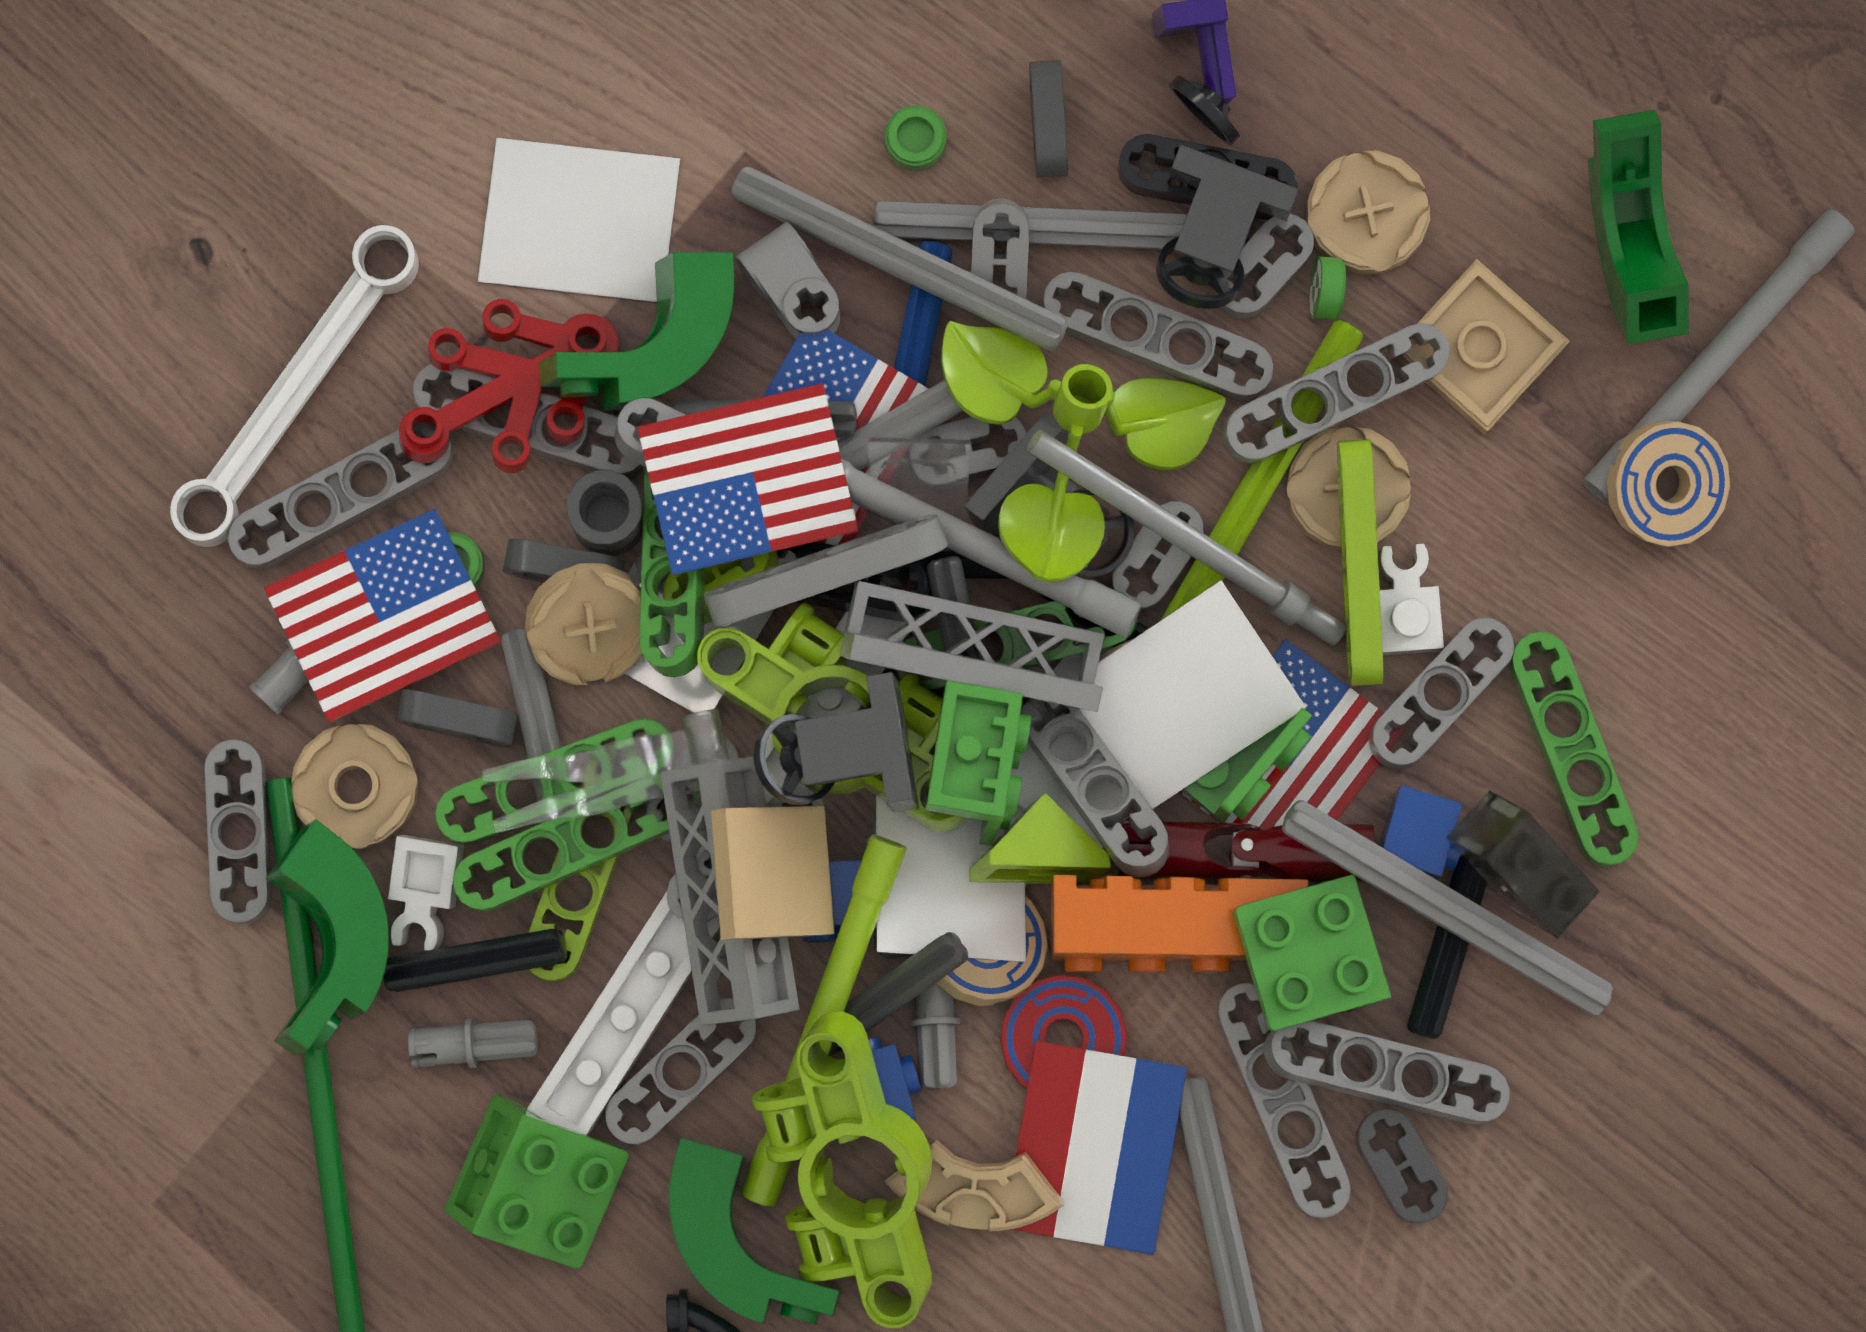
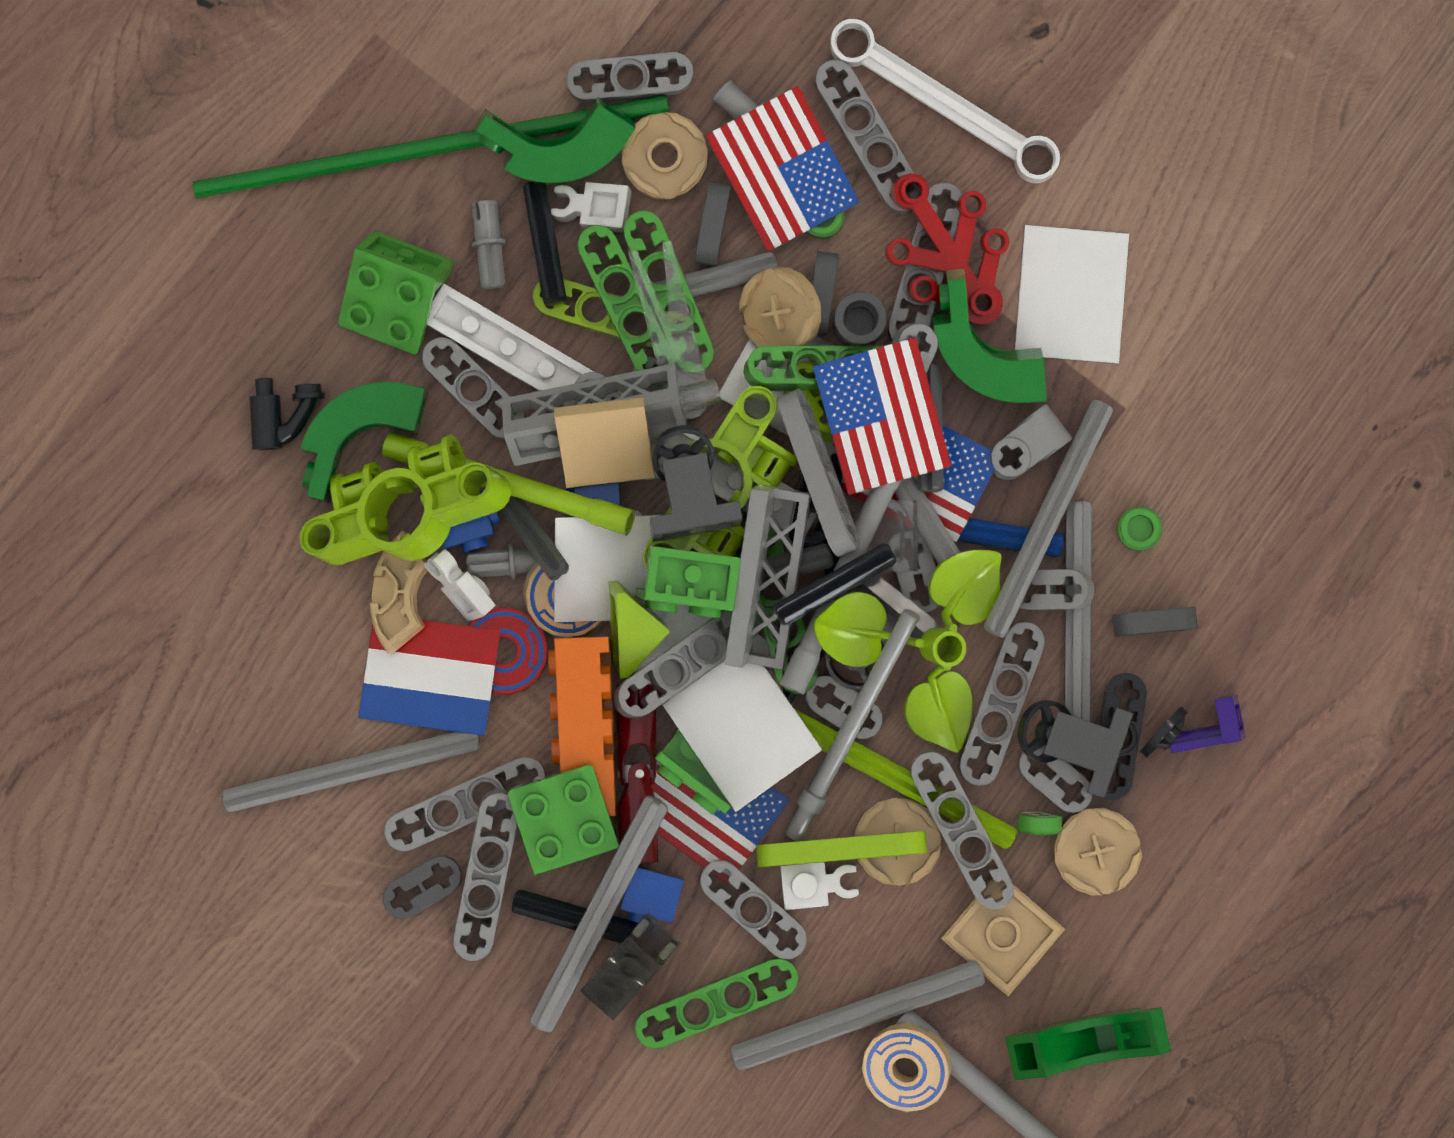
camera: 85 degrees right, 5 degrees up
none -> white plate [423,549,496,622]
none -> light grey axle [731,960,985,1071]
none -> black axle [773,543,897,625]

